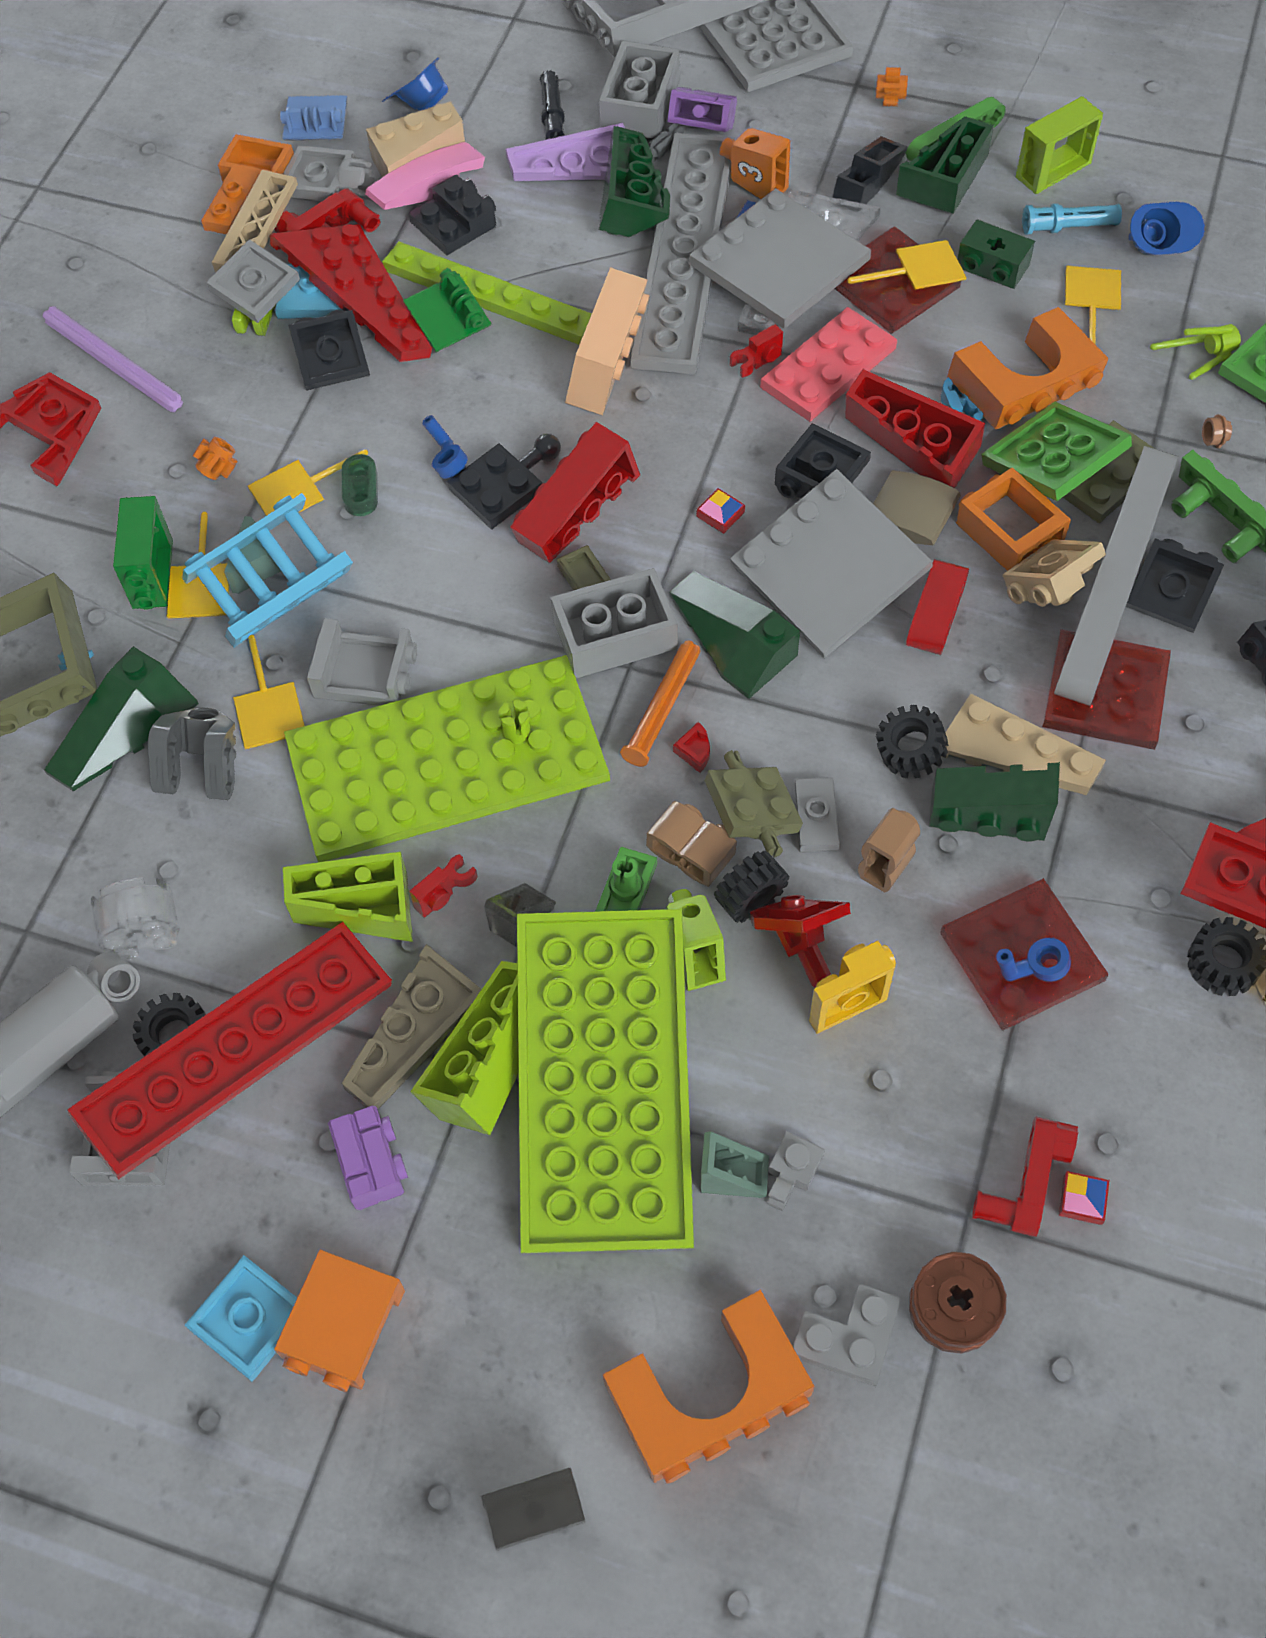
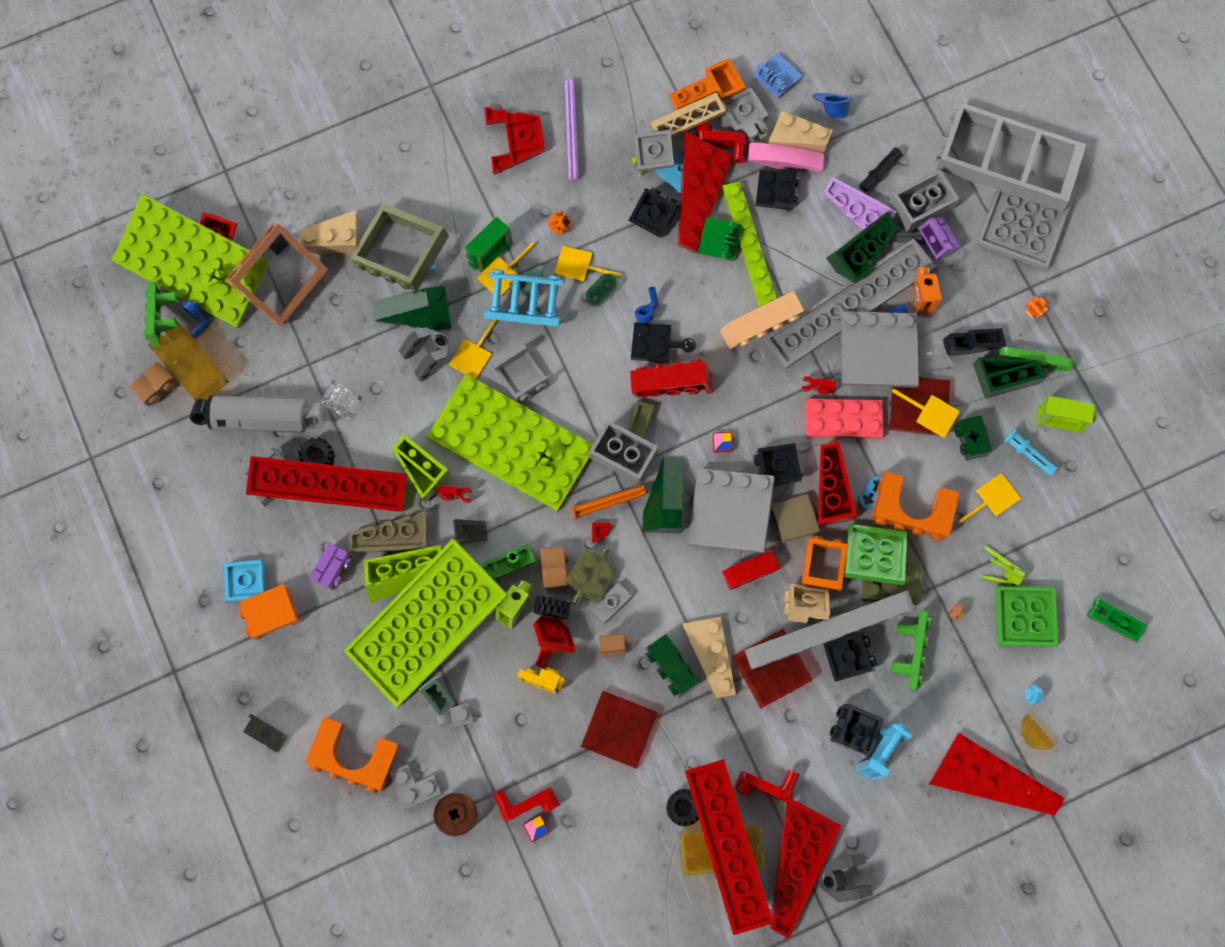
camera: 45 degrees right, 15 degrees up
black tyre [876,705,949,779] -> none
blue plate [996,938,1071,982] -> none
blue piece [1128,202,1205,255] -> none

